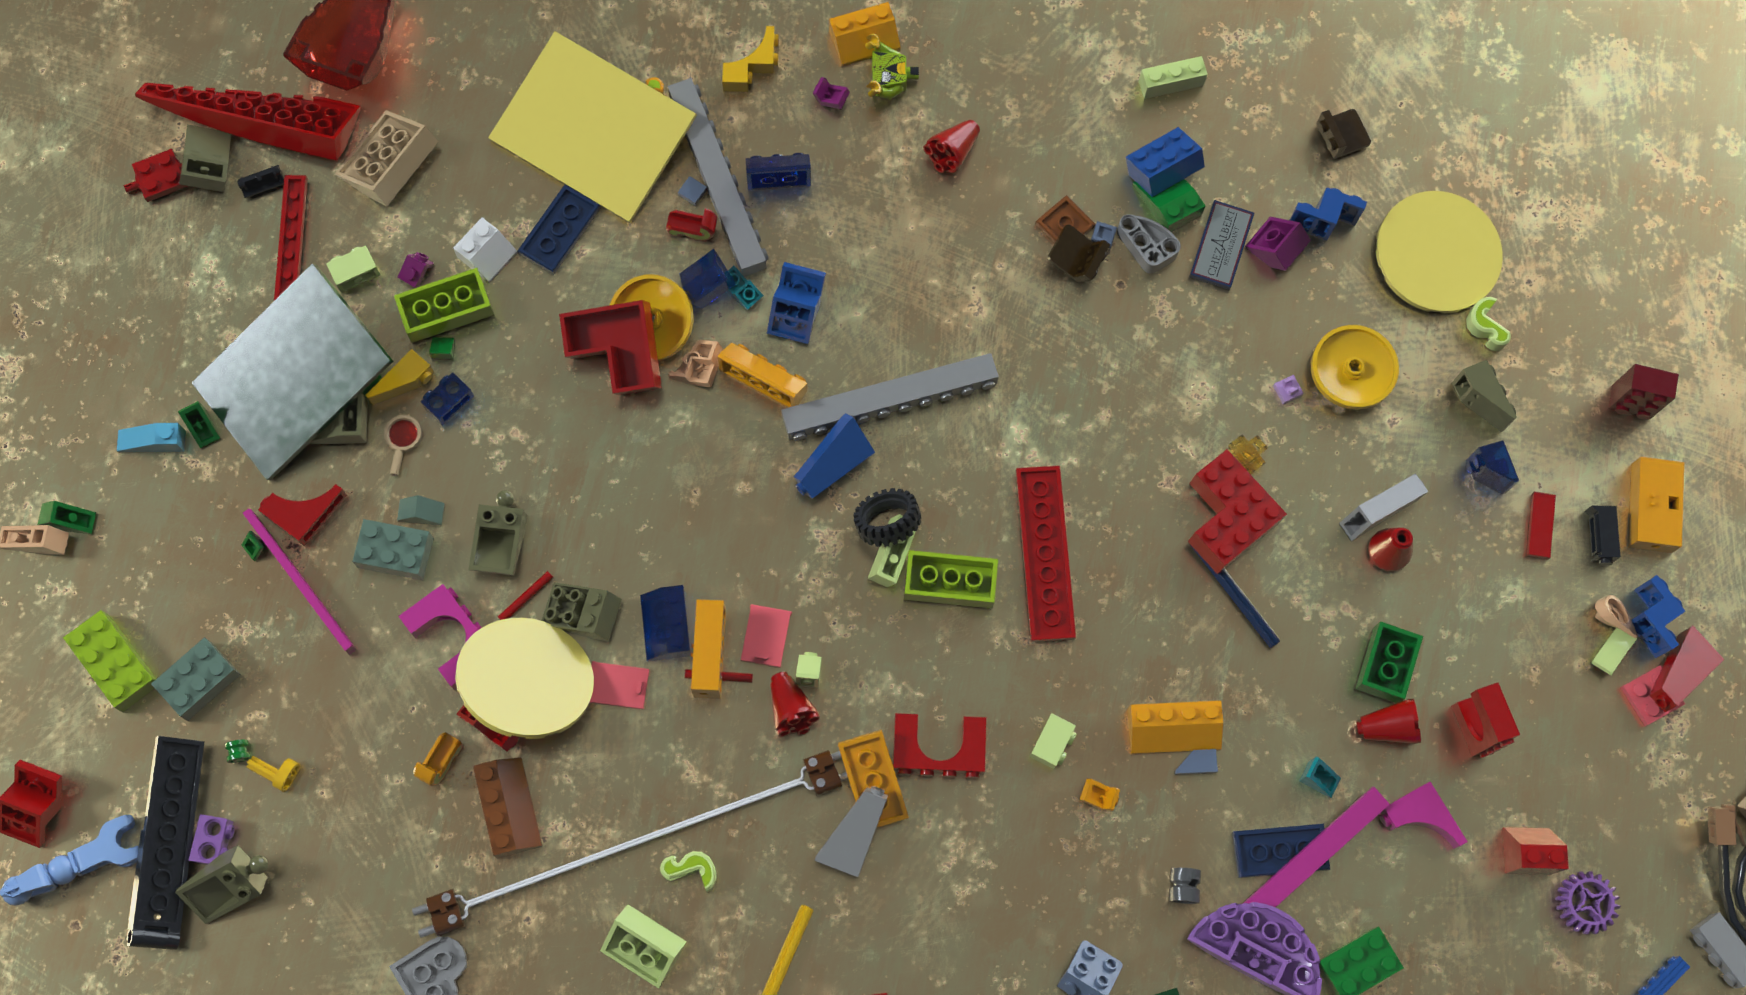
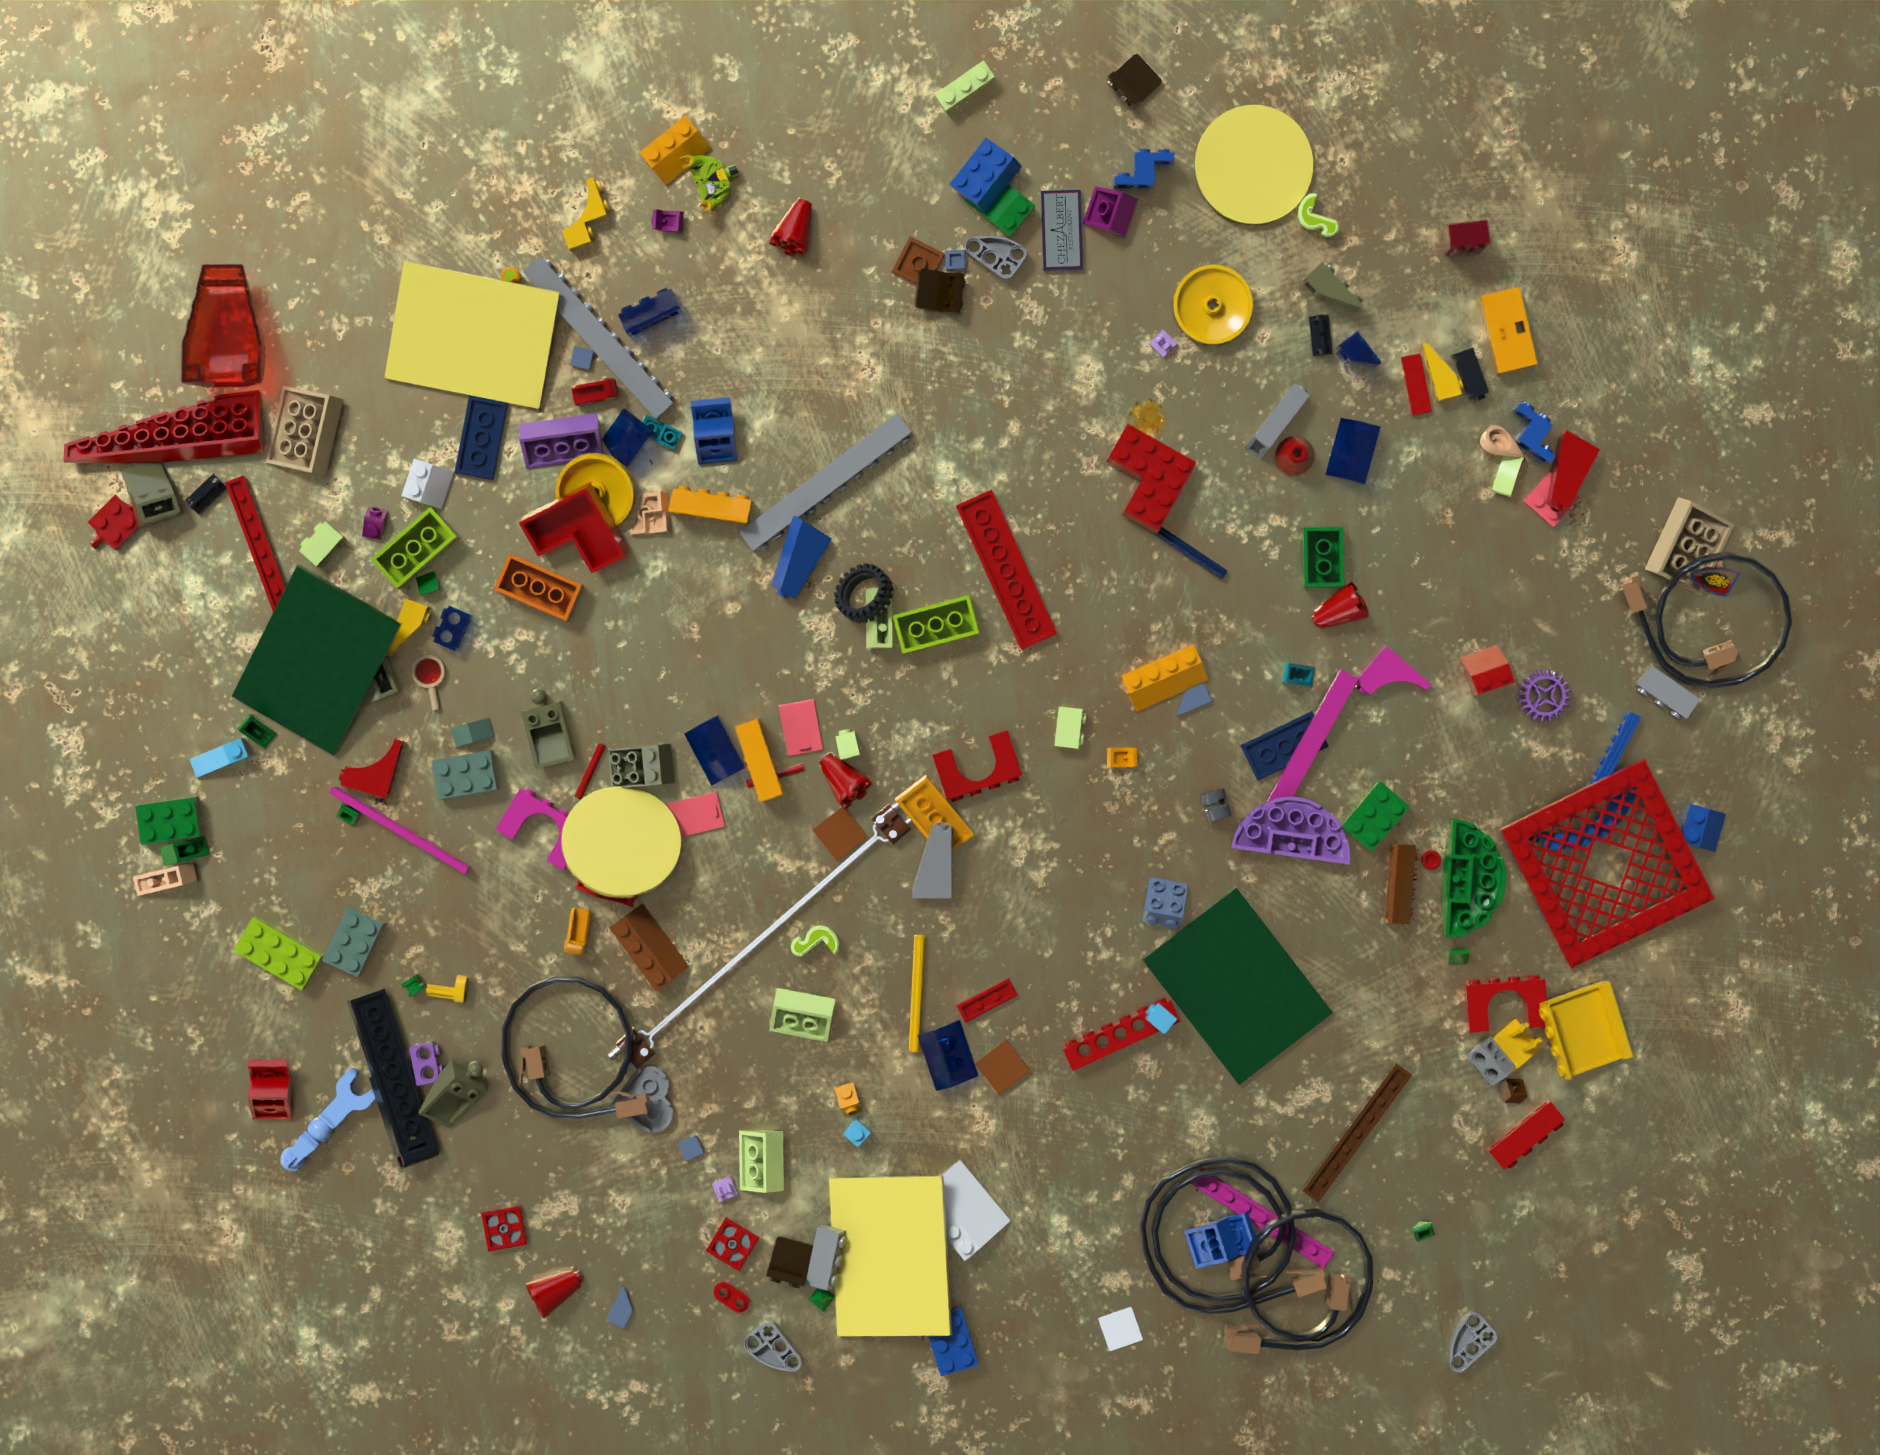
camera: 15 degrees left, 15 degrees up
red arch [1451,682,1520,758] -> none
none -> green brick [135,797,204,845]
none -> orange brick [493,553,584,621]
none -> black piece [501,976,652,1119]
none -> medium lavender slope [519,413,604,469]
none -> dark orange tile [813,807,868,861]
none -> black hinge [1309,314,1333,356]
none -> clear blue slope [1325,418,1381,485]
none -> yellow slope [1421,342,1464,402]

